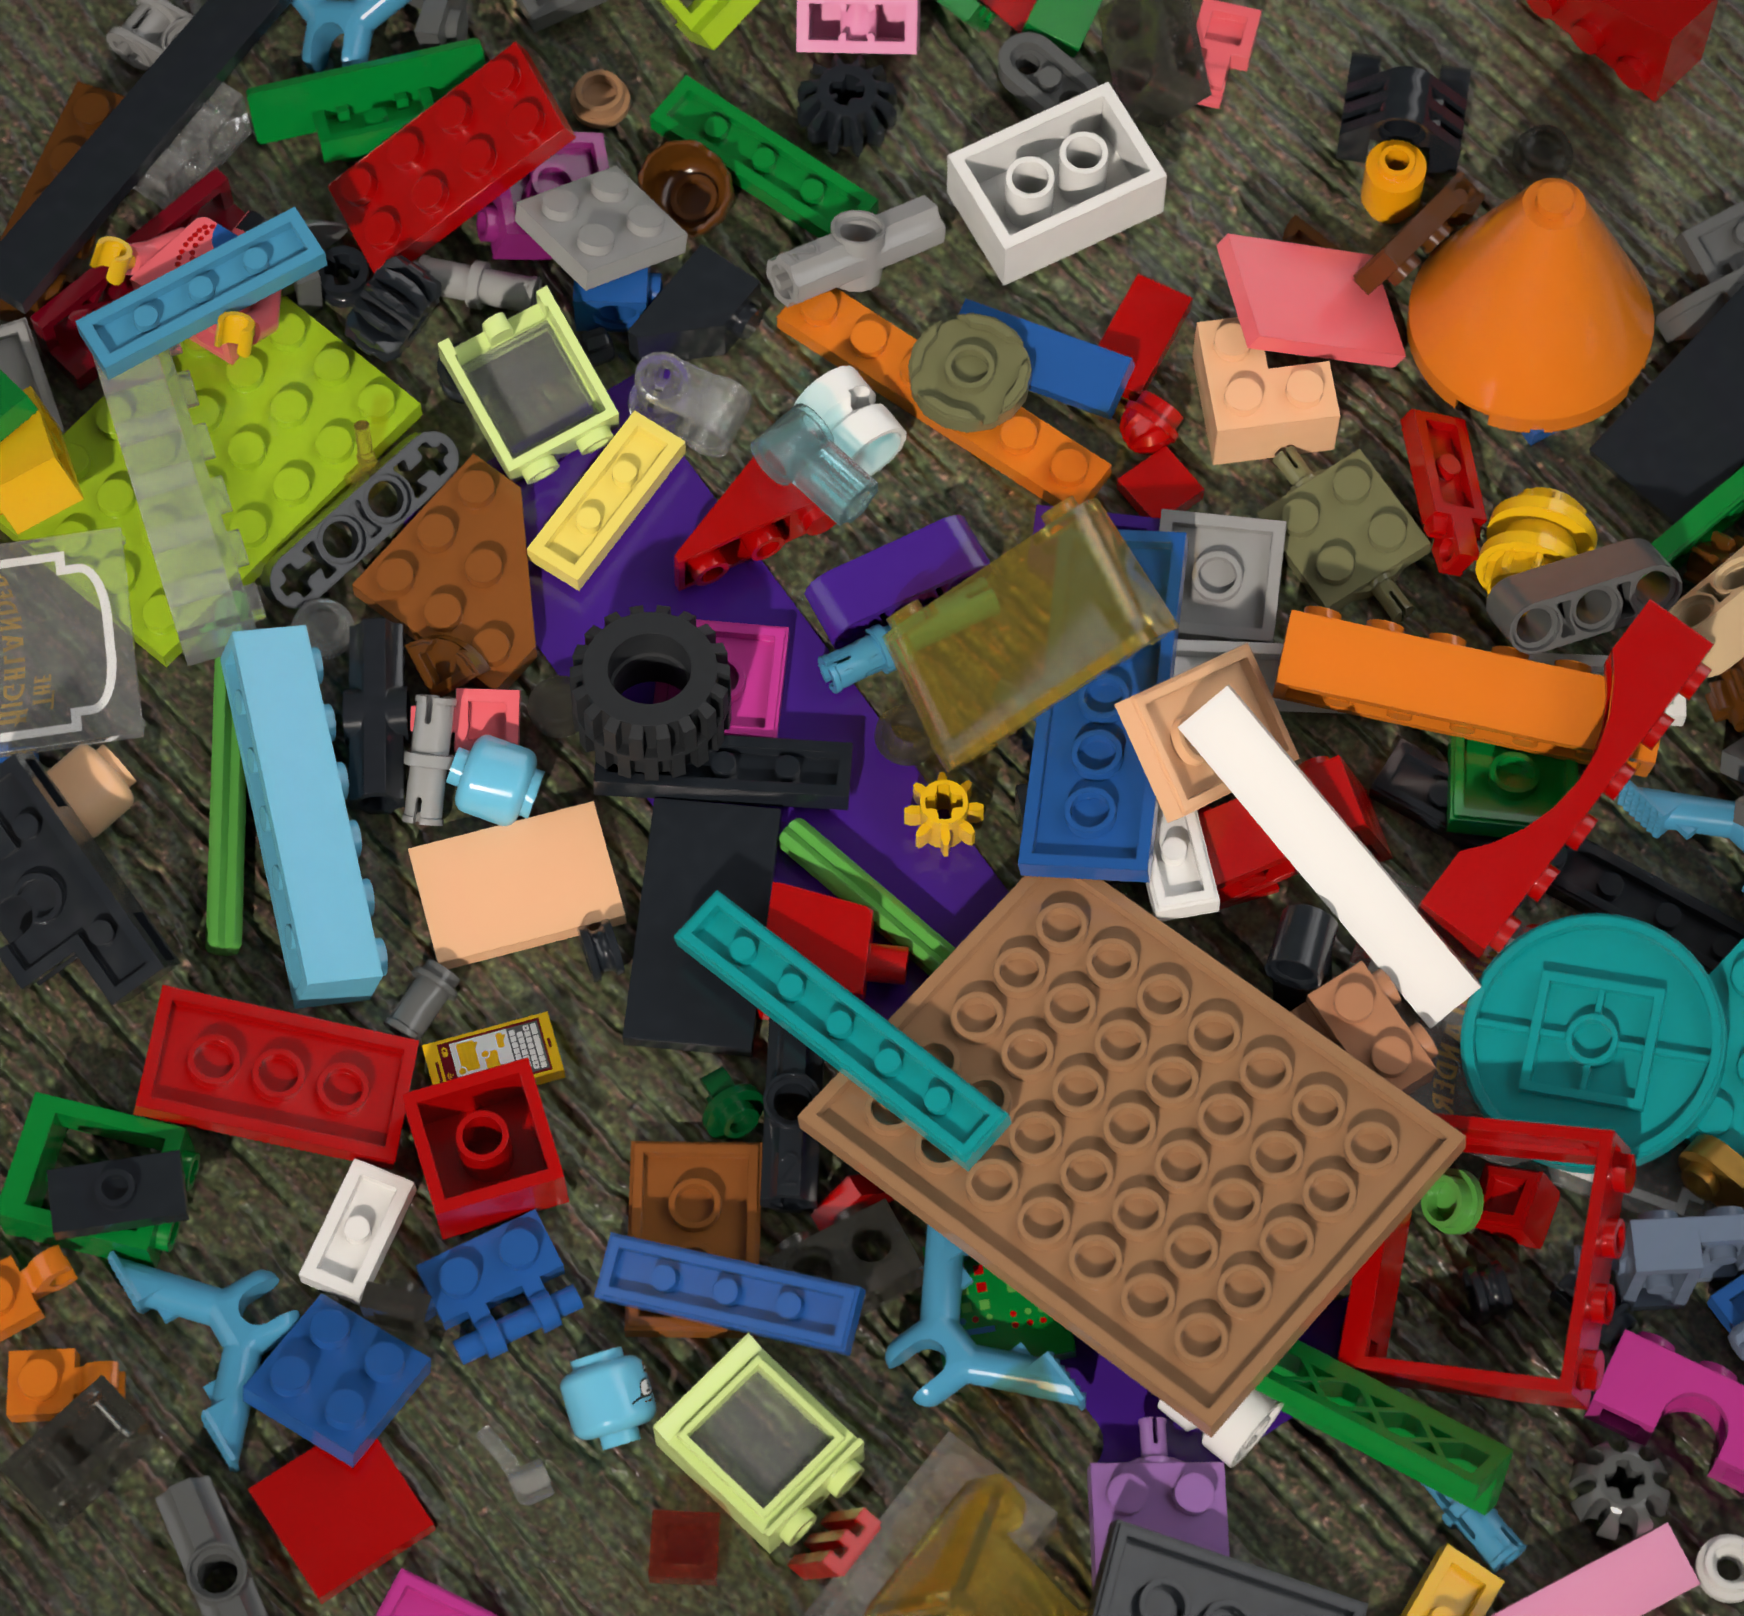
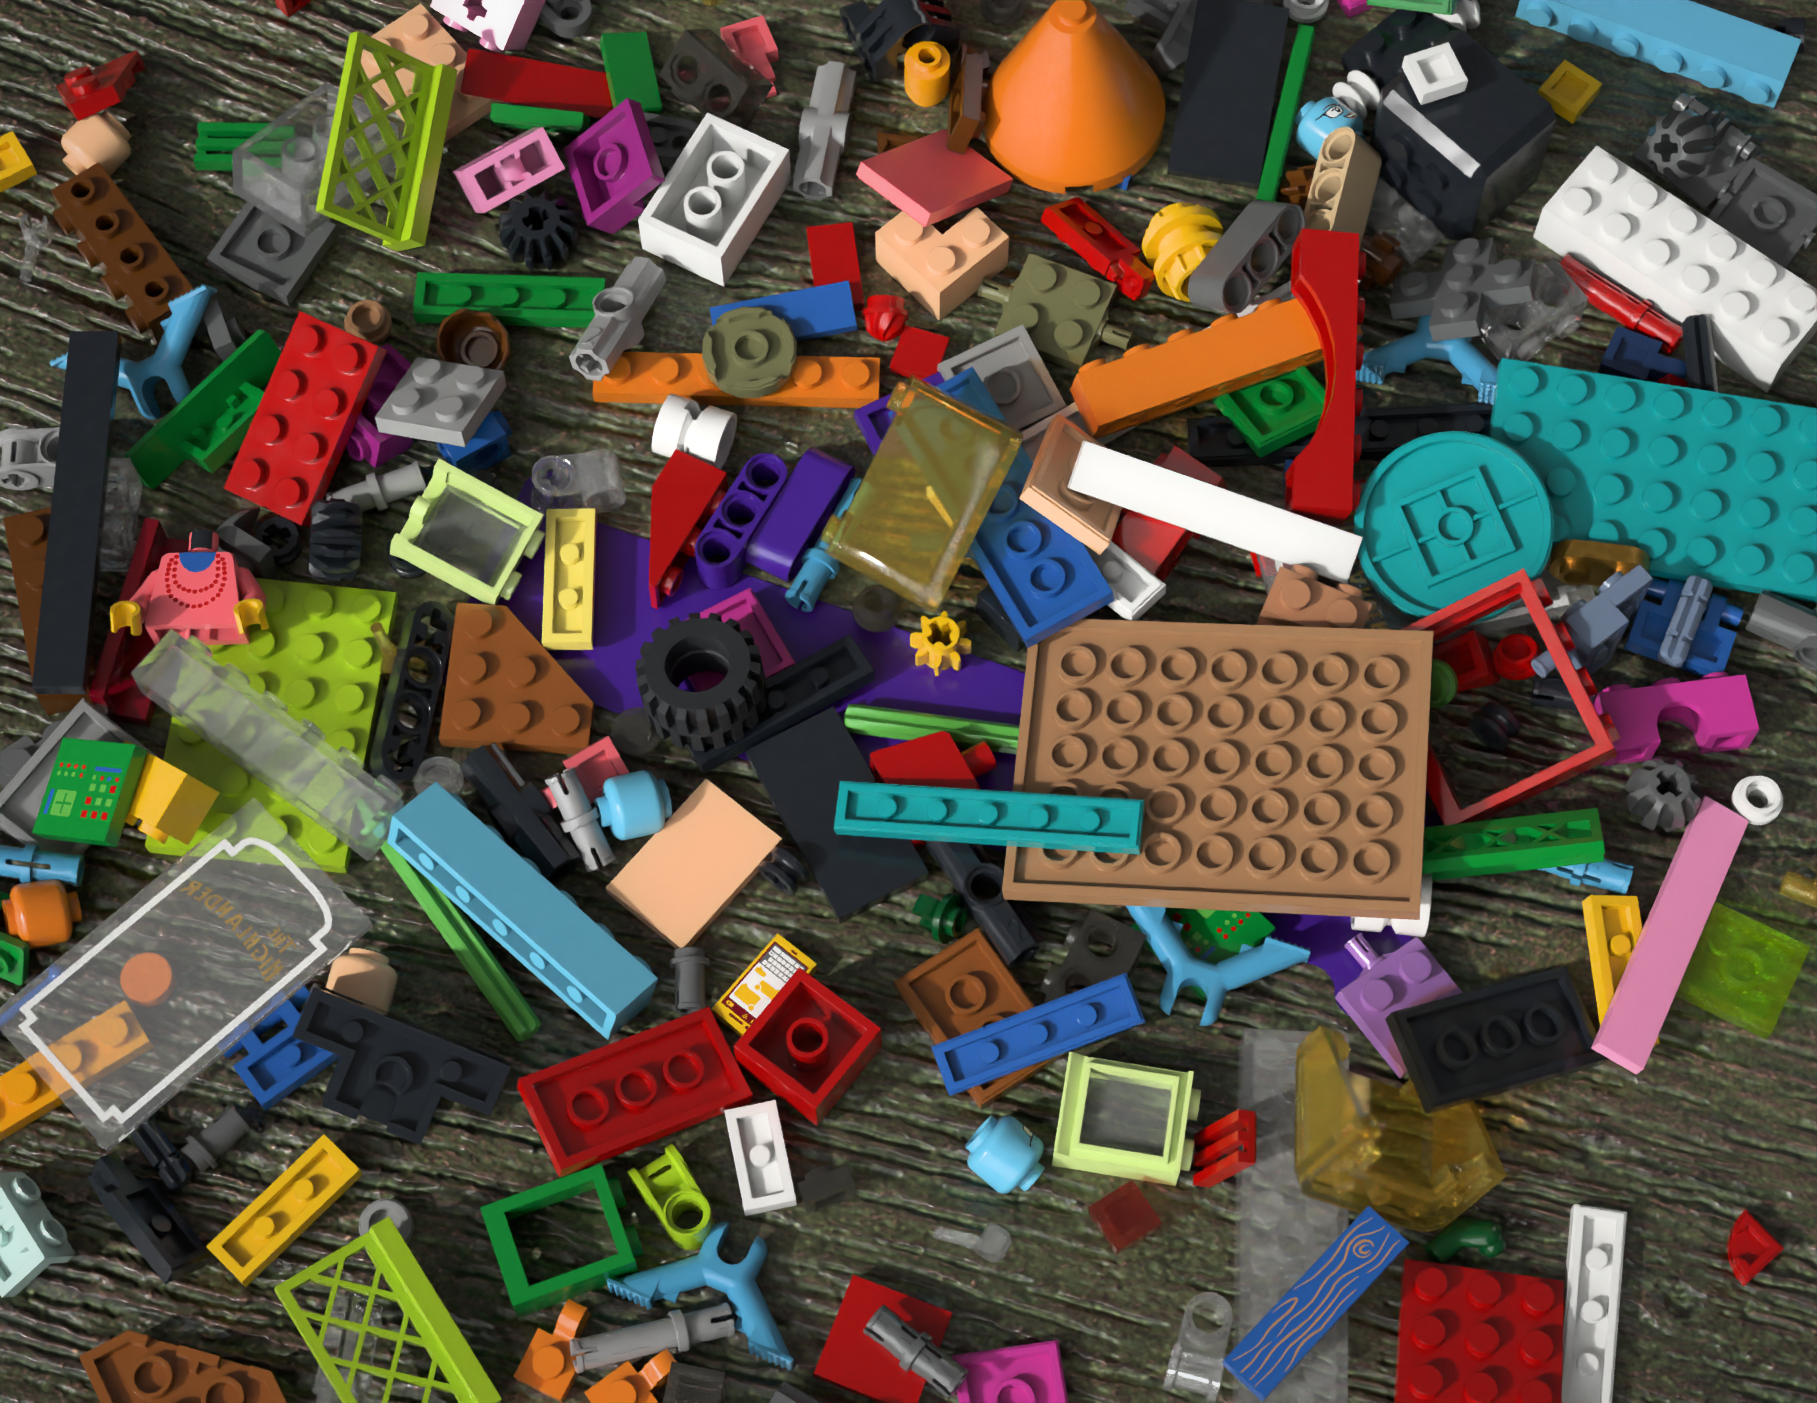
camera: 35 degrees left, 0 degrees up
black plate [47,1150,189,1240] -> none
dark azure plate [75,207,327,380] -> none
blue plate [243,1293,431,1468] -> none
reddish brown tile [405,635,491,698] -> none
blue plate [416,1209,584,1365] -> none
black slope [628,244,764,367] -> none
clear light blue piece [750,403,878,526] -> none
red tile [811,1174,893,1234] -> none
black piece [1264,904,1339,1012] -> none
none -> magenta plate [564,98,665,234]
none -> light grey pin [569,1302,735,1373]
none -> lime piece [627,1143,715,1250]
none -> dark purple beam [695,453,787,589]
none -> light grey piece [793,61,856,201]
none -> dark grey pin [863,1304,969,1399]
none -> red plate [1493,634,1542,680]

